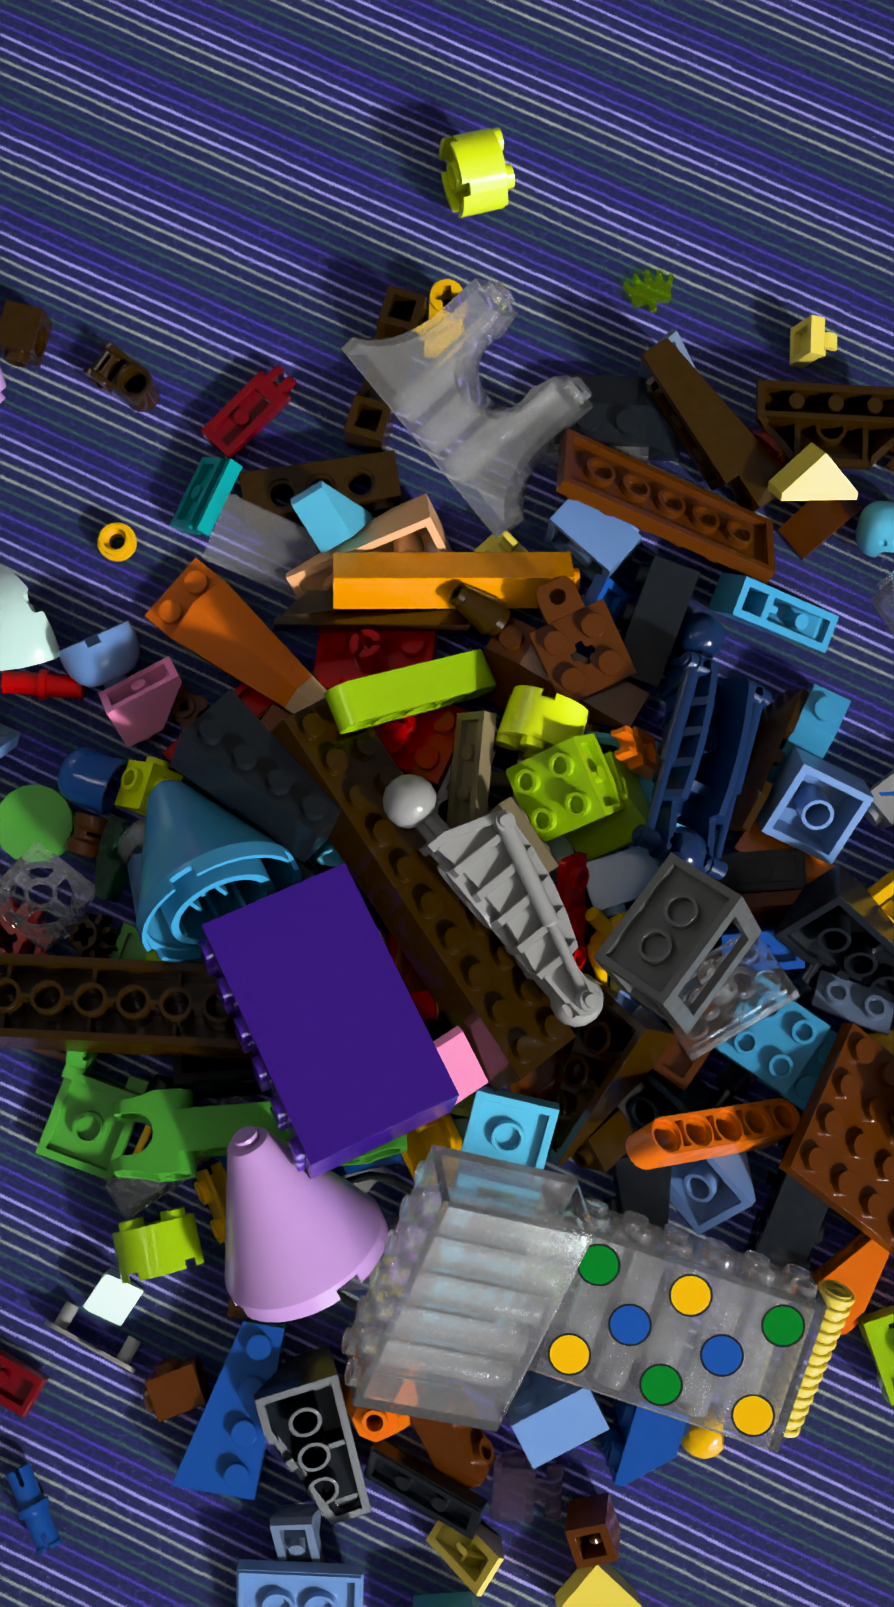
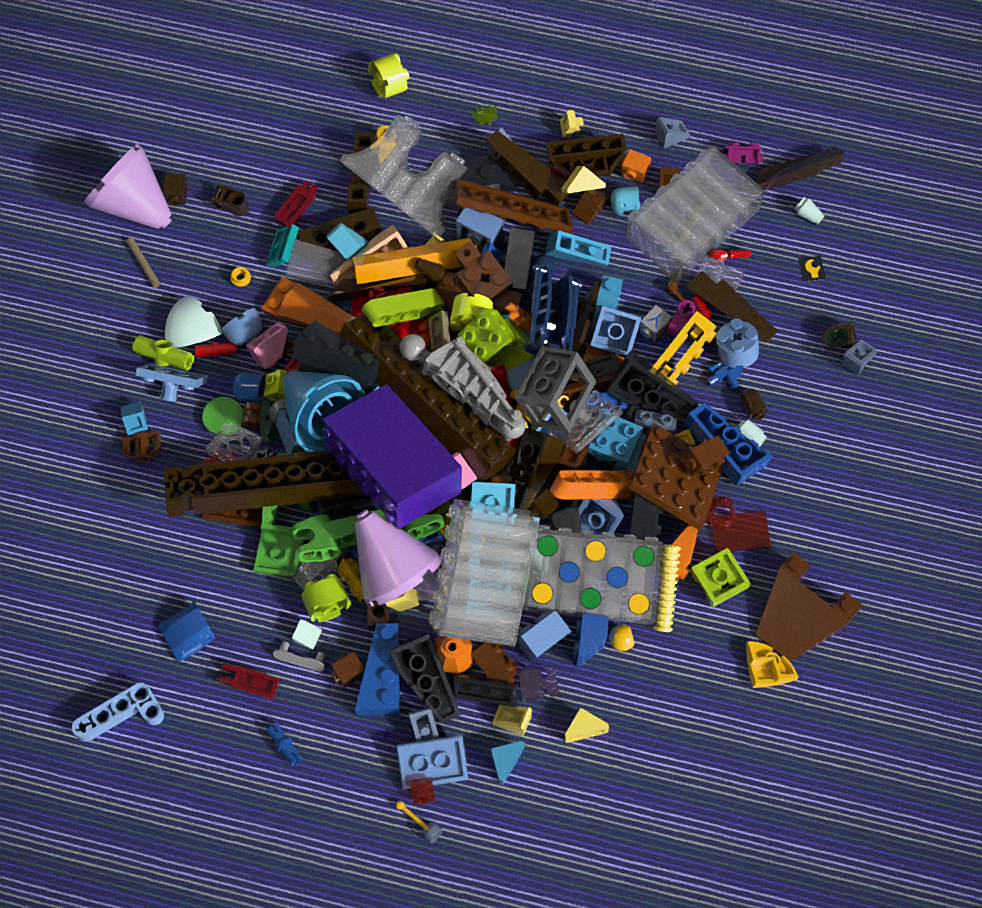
camera: 10 degrees left, 15 degrees down
reddish brown brick [565,1492,621,1569] -> none

